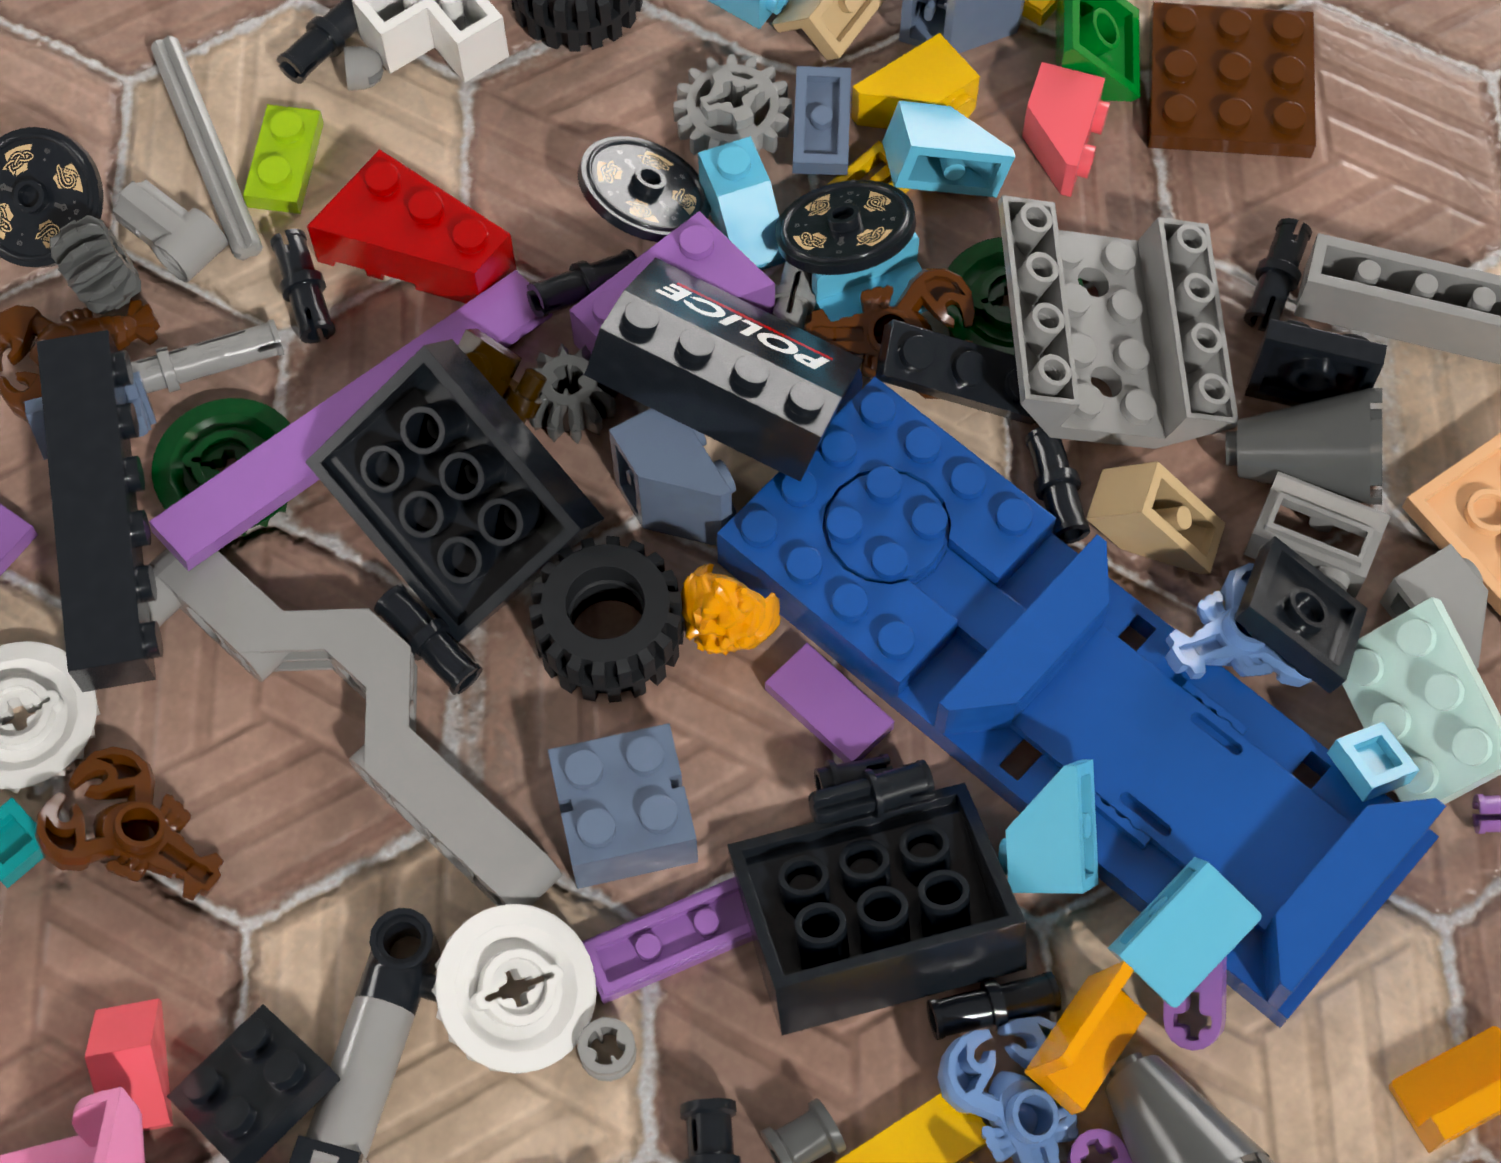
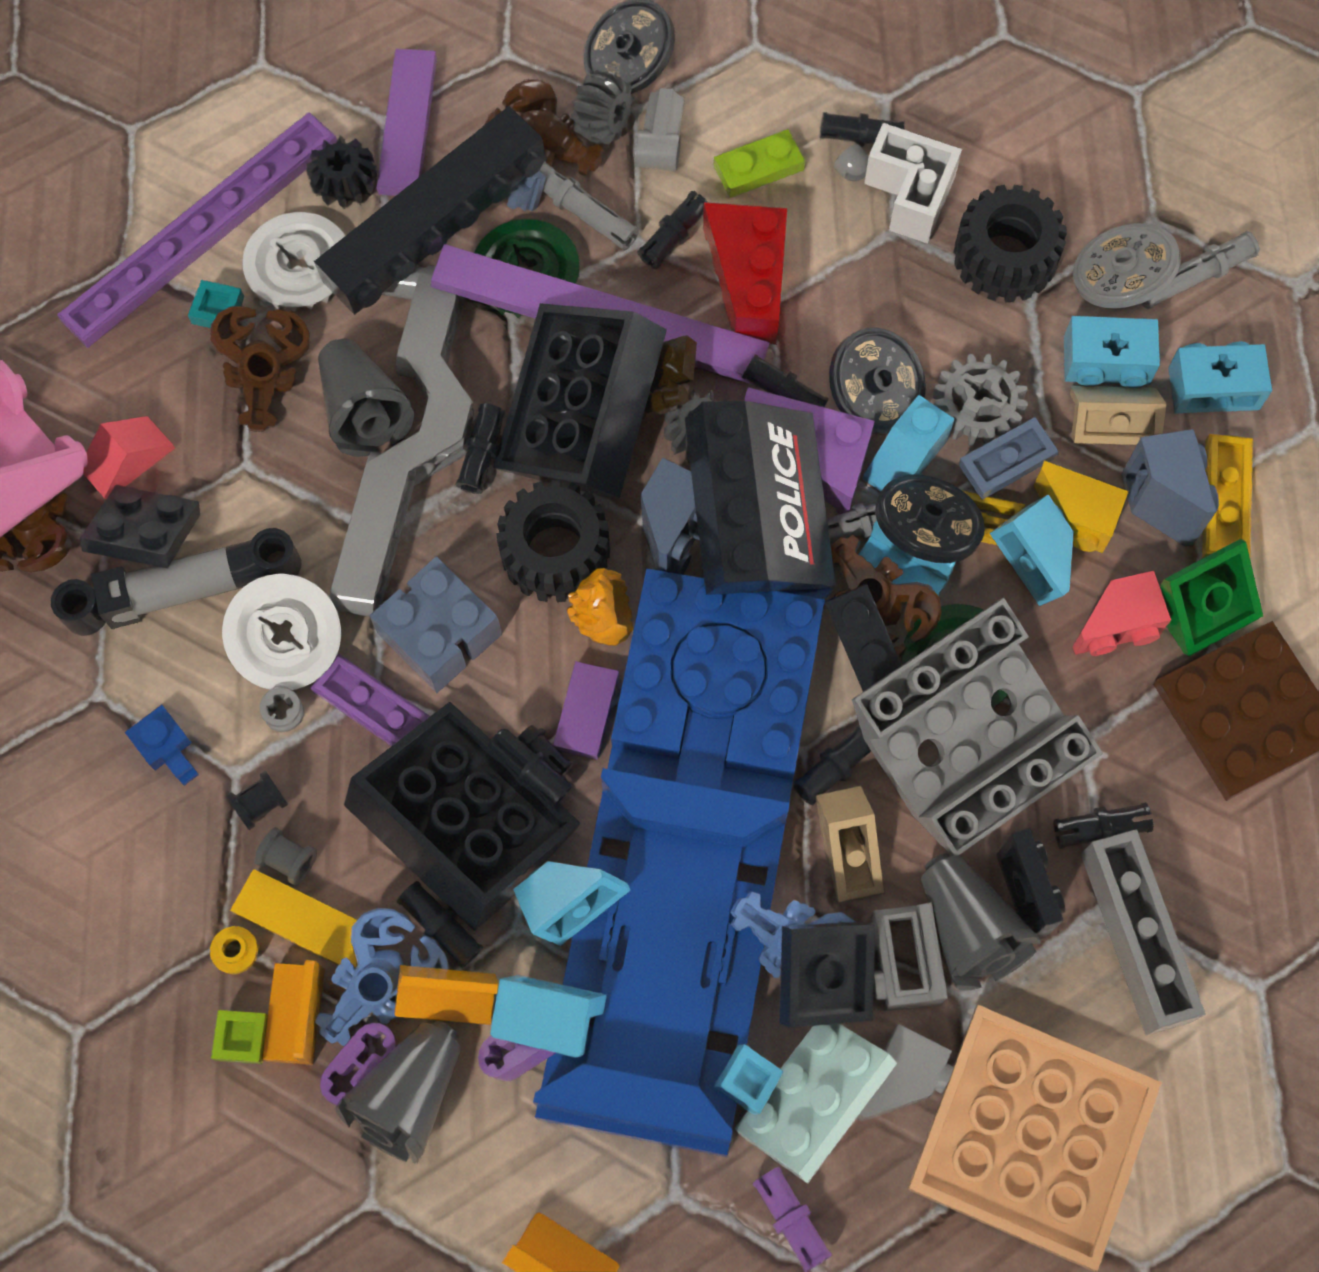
camera: 60 degrees right, 5 degrees up
light grey axle [151,36,263,260] -> none
none -> dark grey cone [318,339,415,457]

